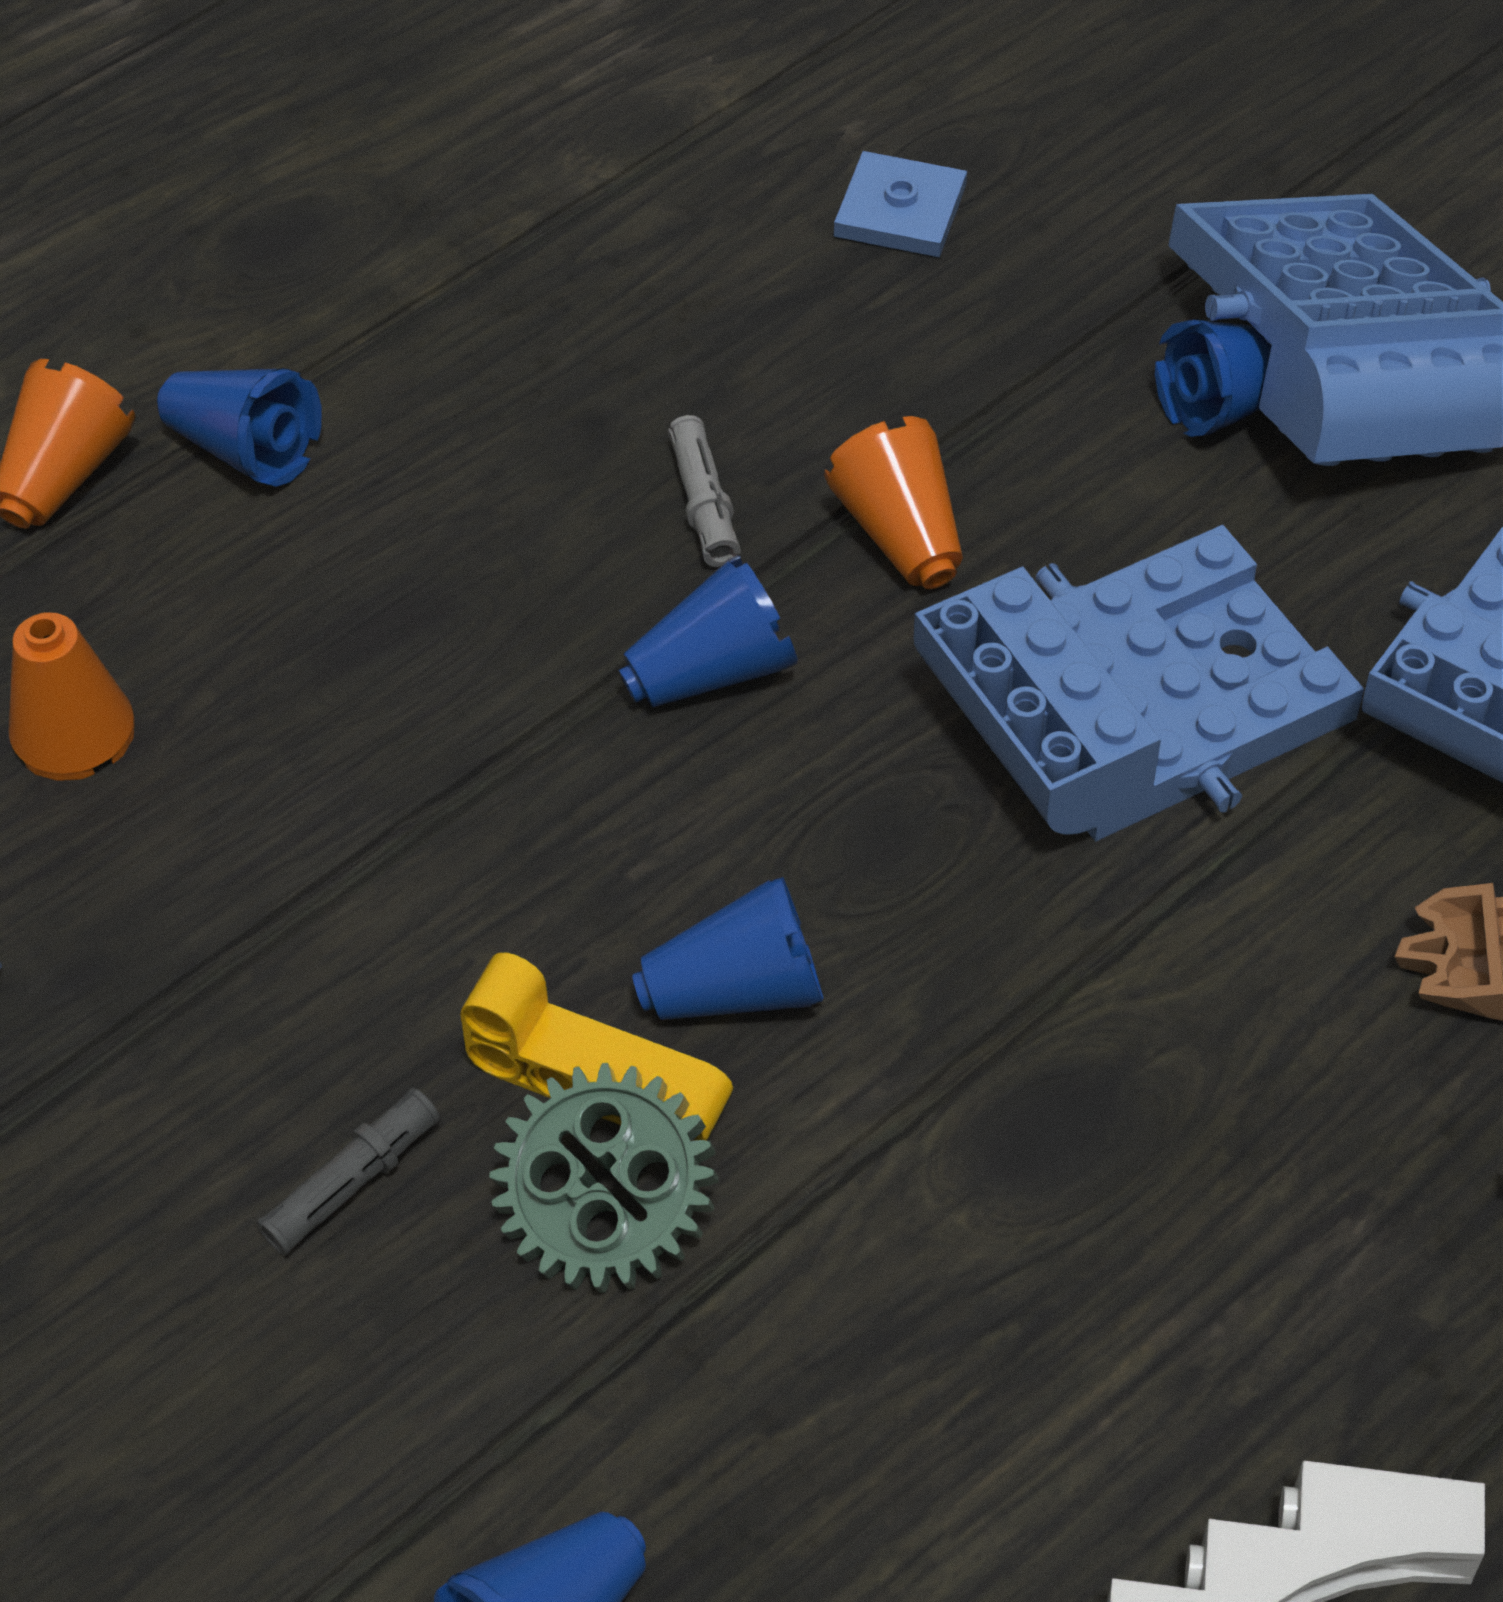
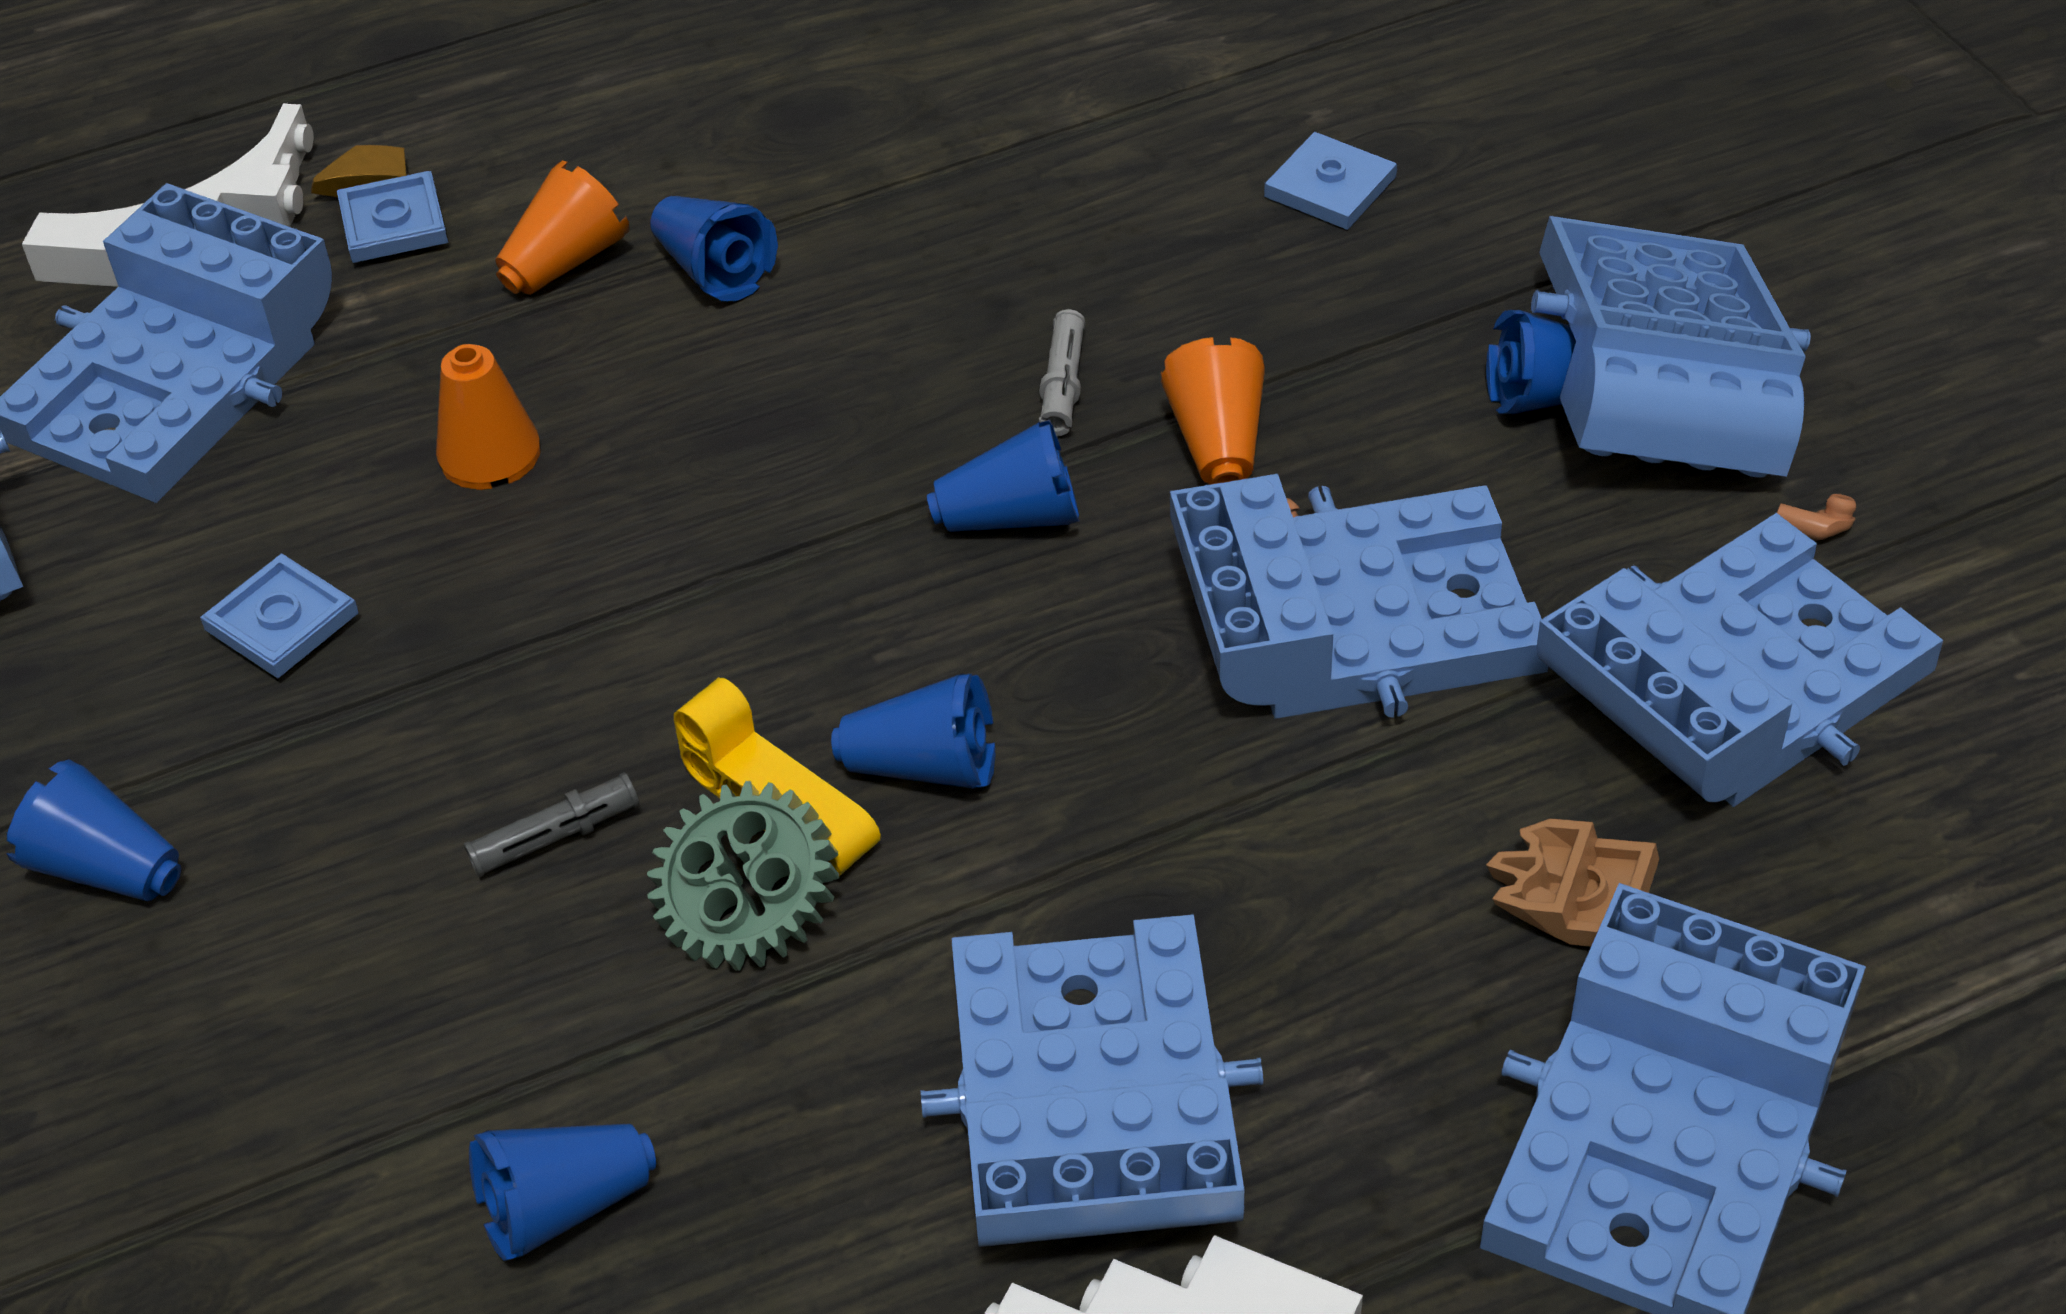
camera: 20 degrees right, 5 degrees down
none -> medium blue piece [921,914,1263,1247]

